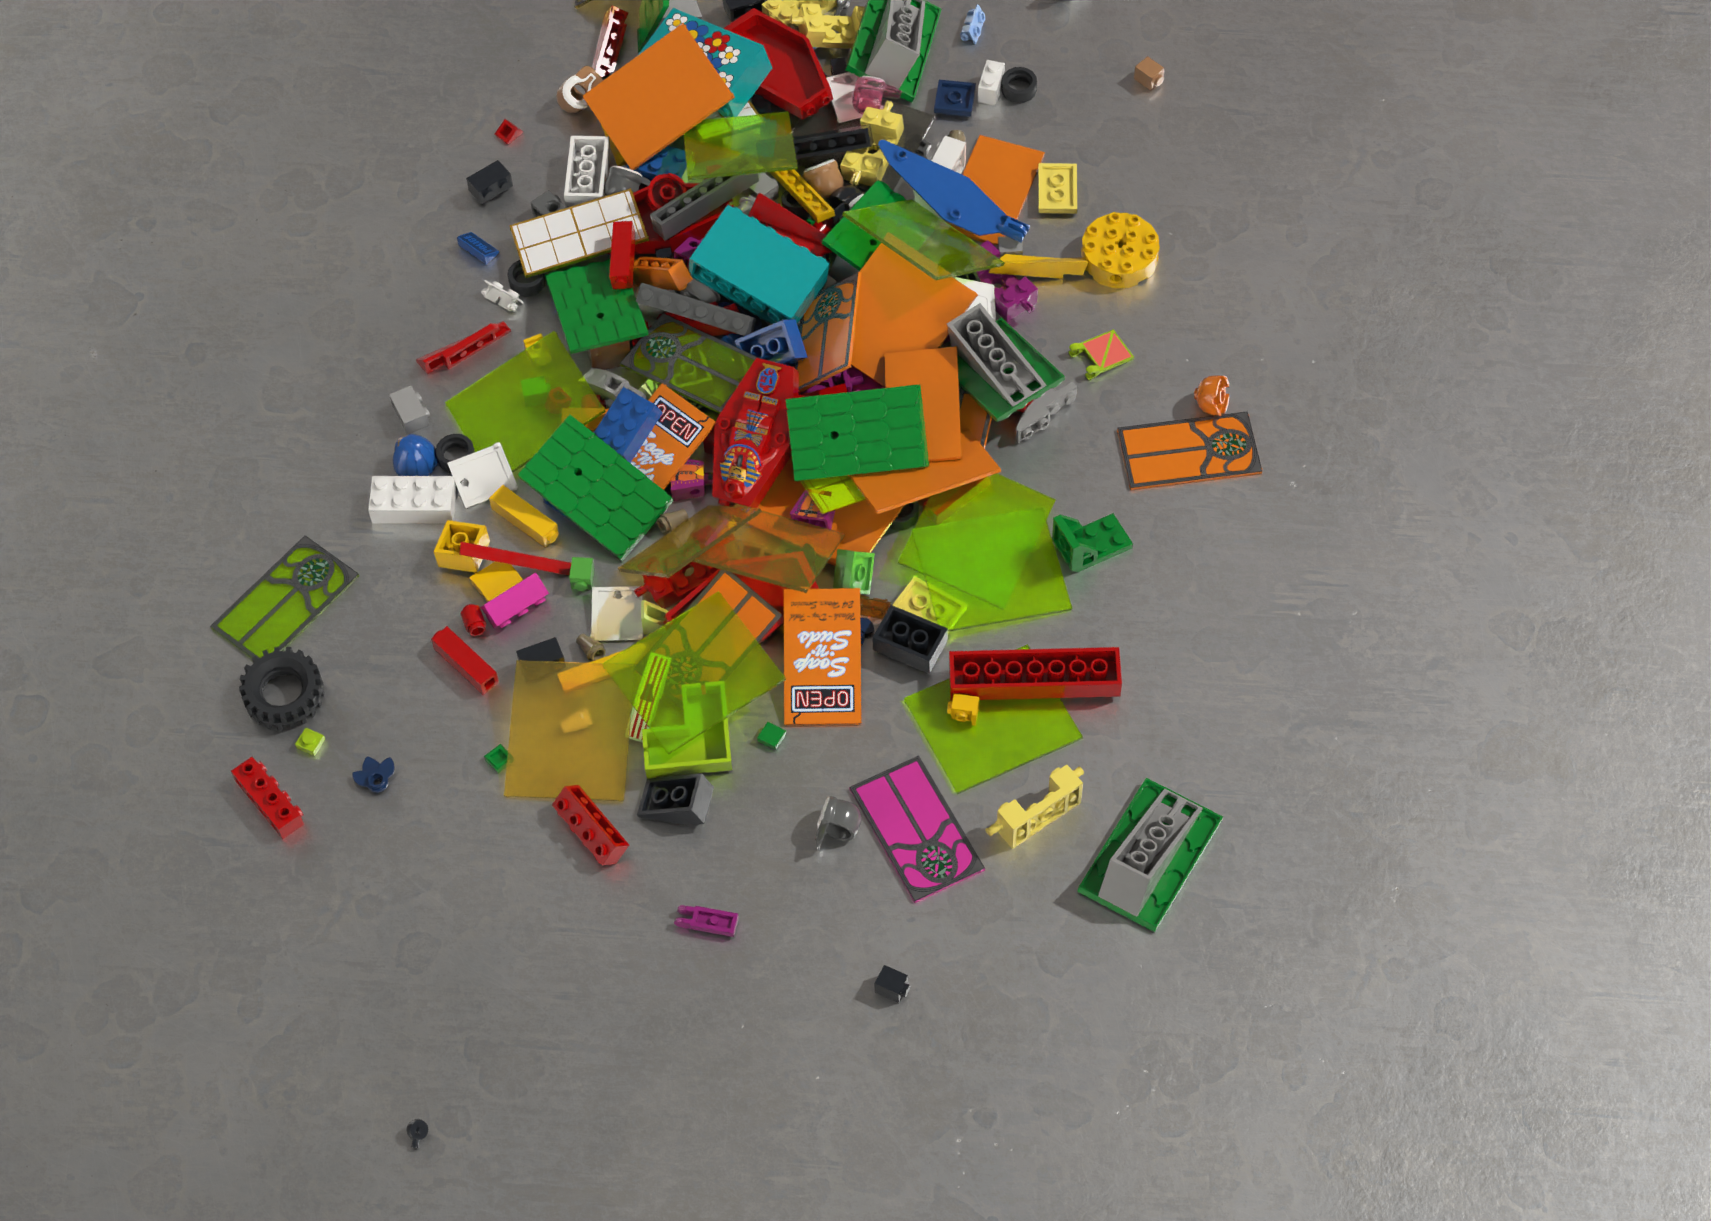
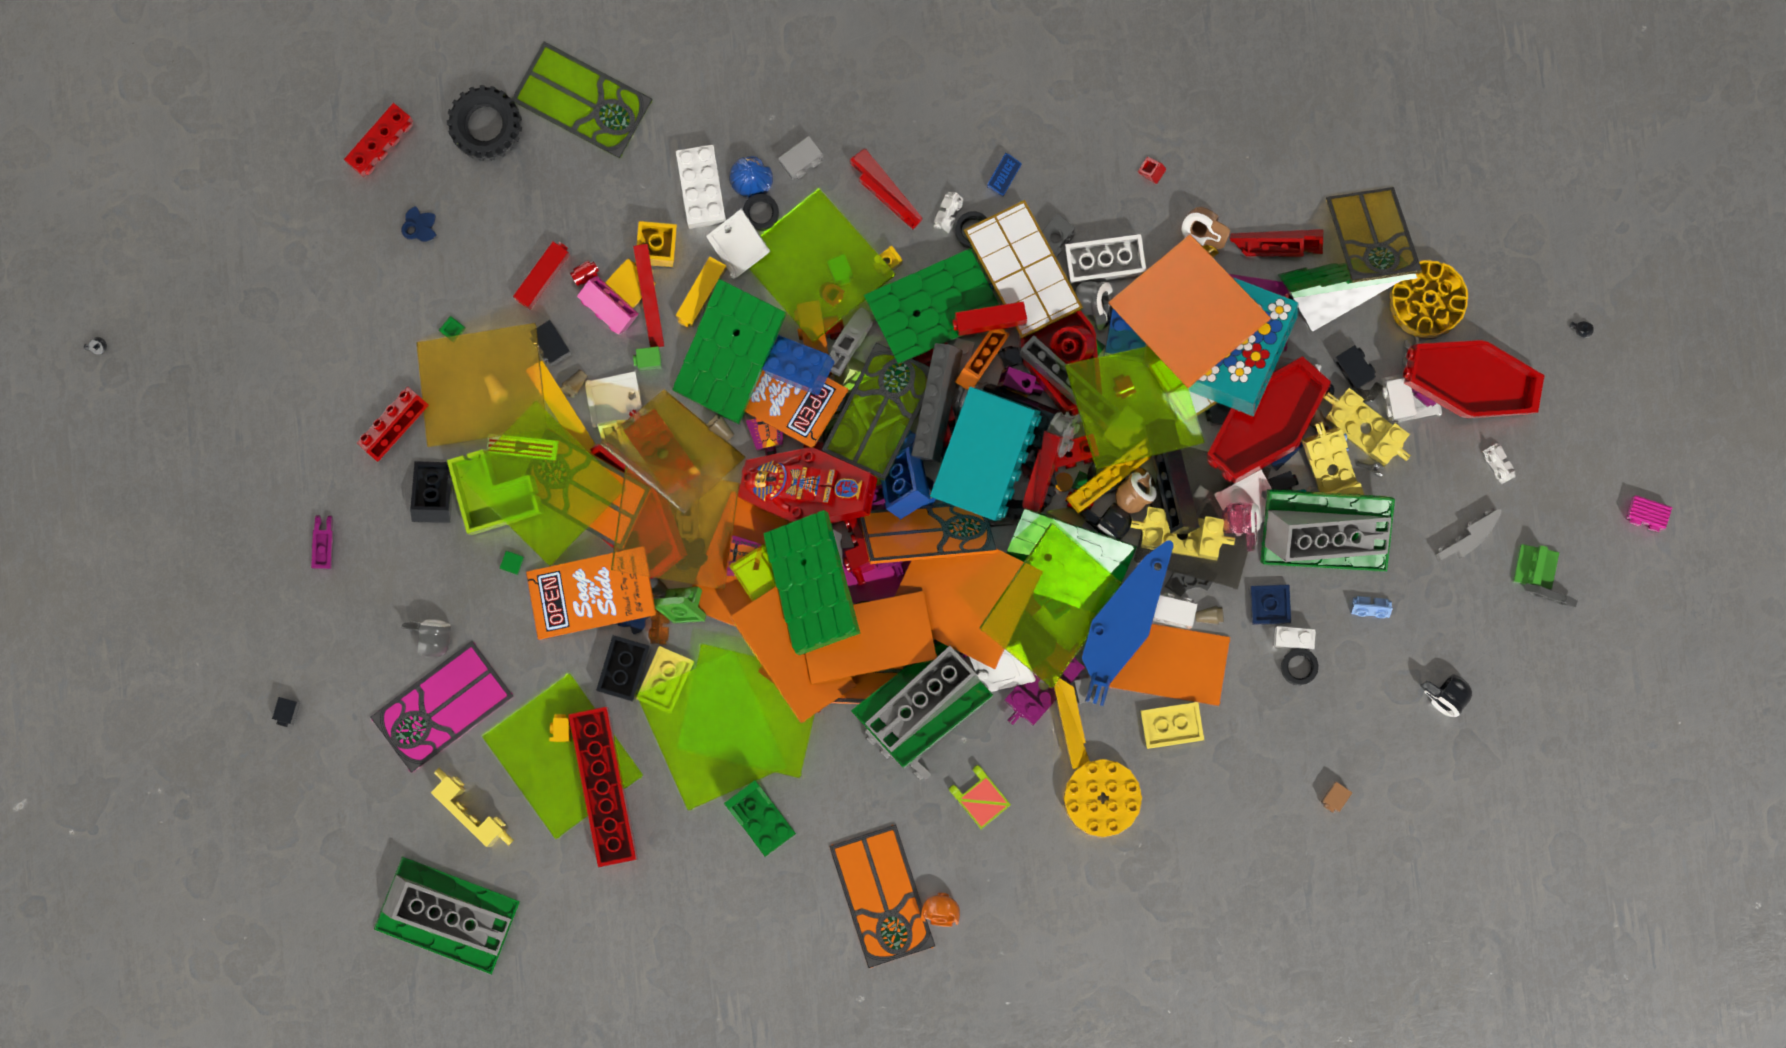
camera: 80 degrees right, 25 degrees up
lime plate [295,728,325,756] -> none
black brick [466,160,513,204] -> none

